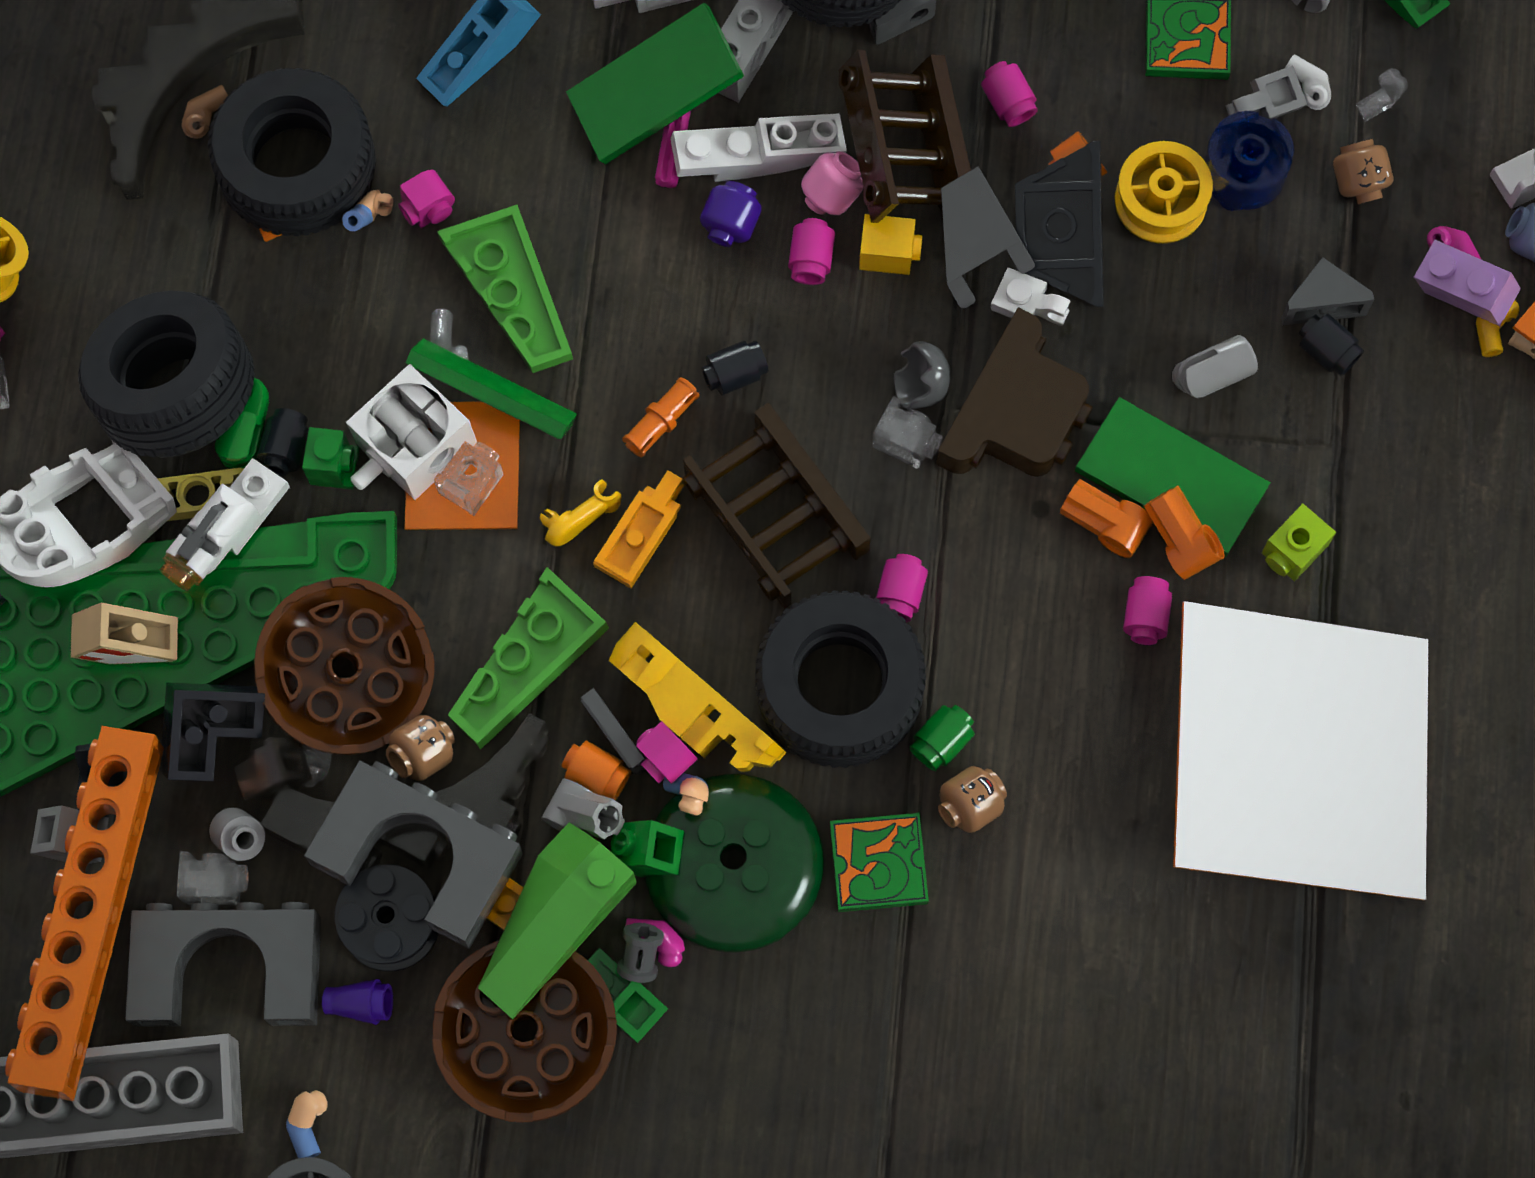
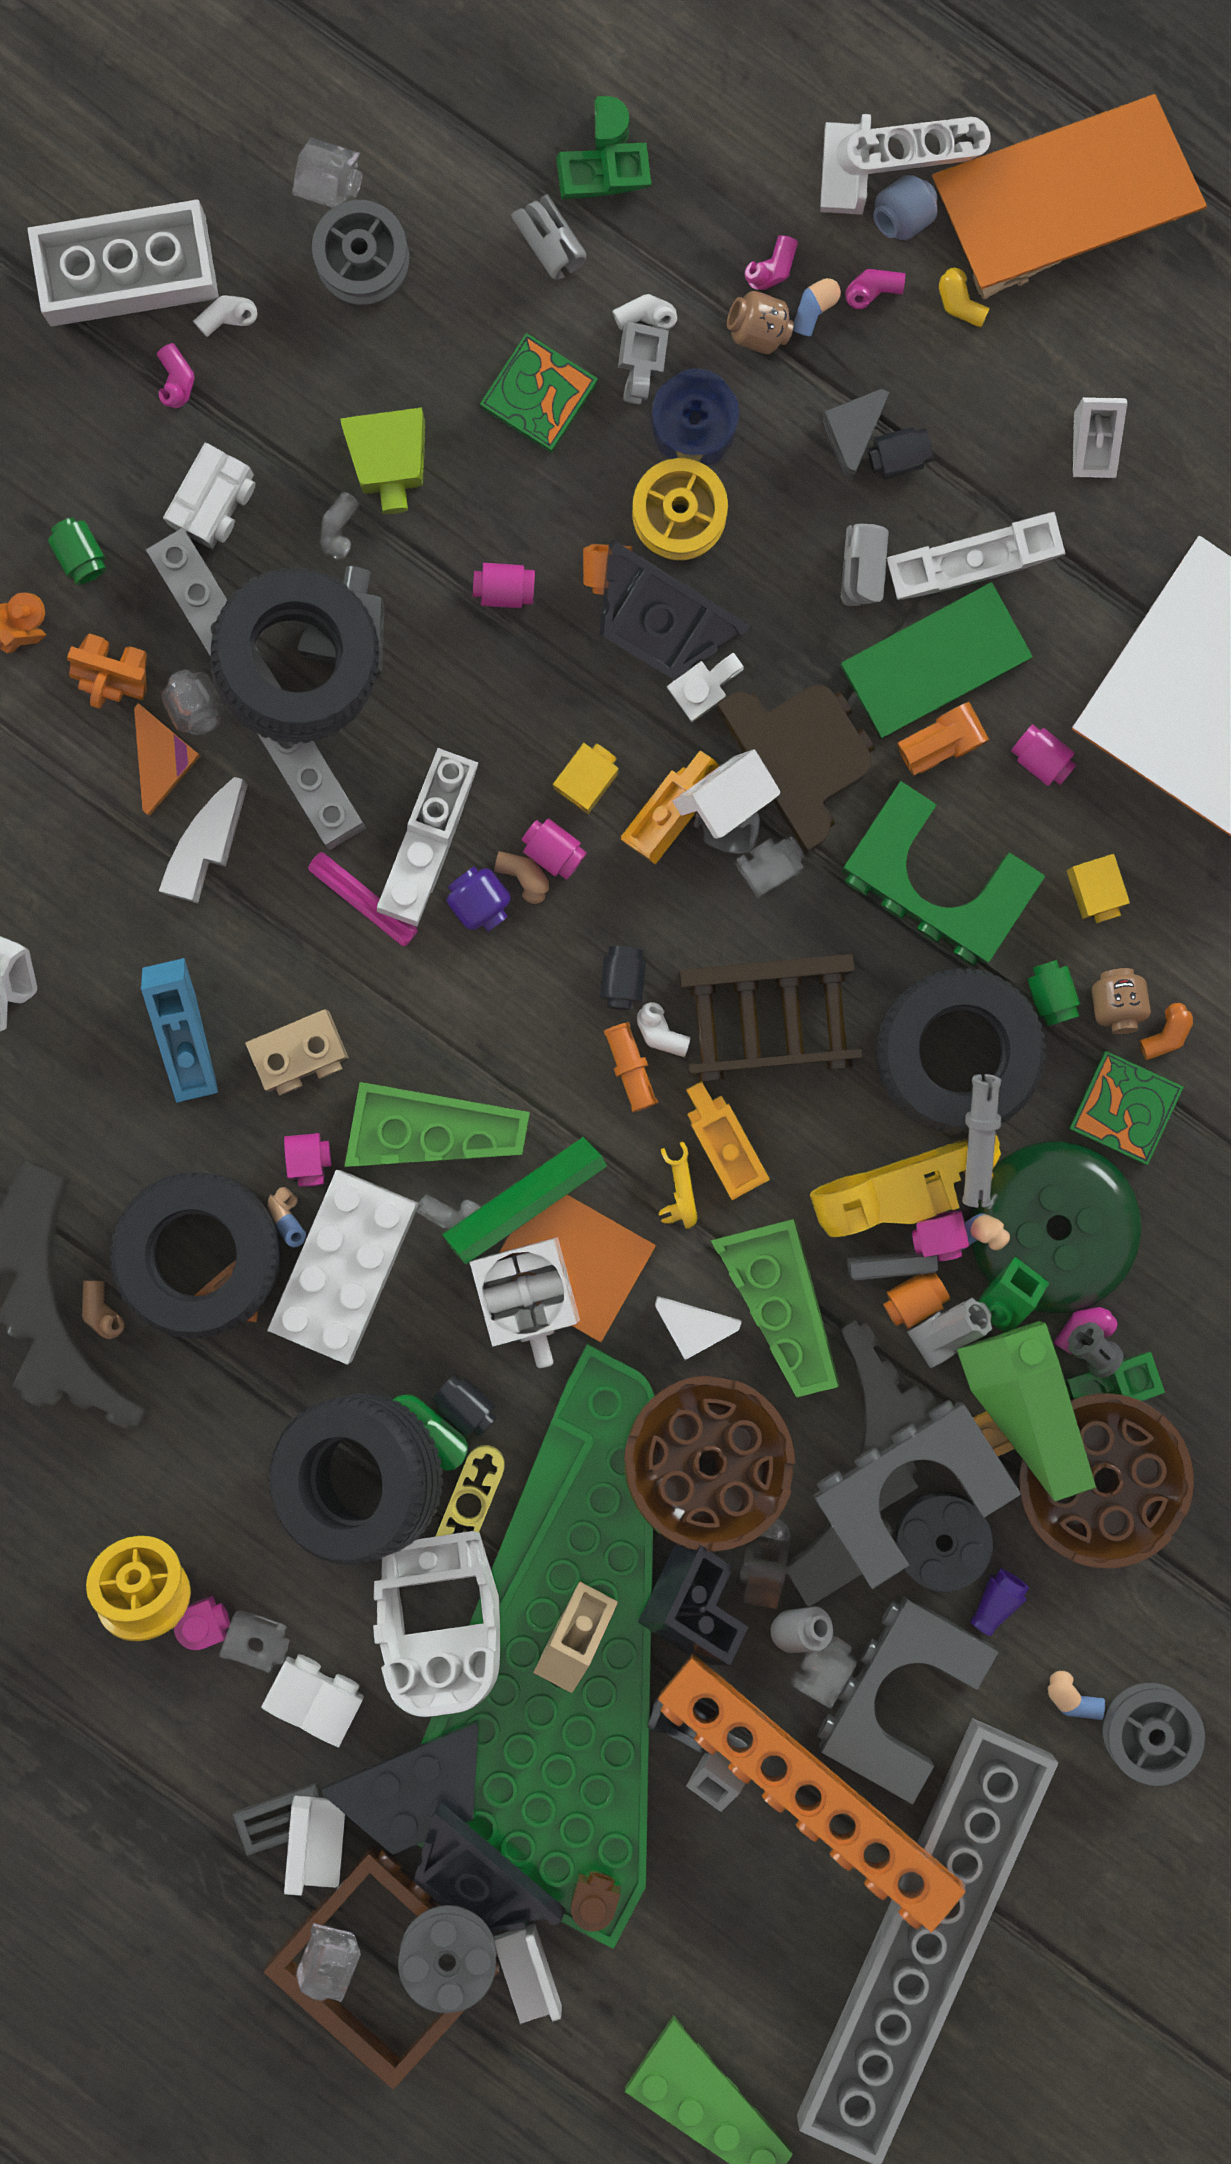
camera: 60 degrees left, 15 degrees up
white plate [159,458,290,592] -> none
green brick [302,427,360,490] -> none
medium nougat head [386,715,455,781] -> none
clear brick [434,441,504,516] -> none
green tile [566,3,744,164] -> none
bright pink head [801,151,864,215] -> none
dark brown fence [838,49,971,223] -> none
dark pink brick [876,554,928,622] -> none
dark grey flag [941,166,1035,308] -> none
orange piece [1144,485,1225,579] -> none
lime brick [1262,503,1336,582] -> none
clear arm [1355,68,1408,122] -> none
lavender brick [1414,240,1521,326] -> none
none -> tan brick [245,1009,349,1096]
none -> white brick [267,1170,419,1365]
none -> medium nougat arm [494,851,549,904]
none -> light orange hinge [621,751,720,865]
none -> white arm [637,1002,691,1057]
none -> white slope [655,1296,741,1360]
none -> white panel [672,749,780,839]
none -> dark pink arm [745,235,798,290]
none -> arm [793,278,841,336]
none -> green arch [841,781,1045,966]
none -> white slope [887,512,1065,600]
none -> light grey pin [962,1074,1001,1207]
none -> yellow brick [1067,854,1130,923]
none -> white slope [1073,398,1127,478]
none -> orange arm [1139,1003,1193,1060]

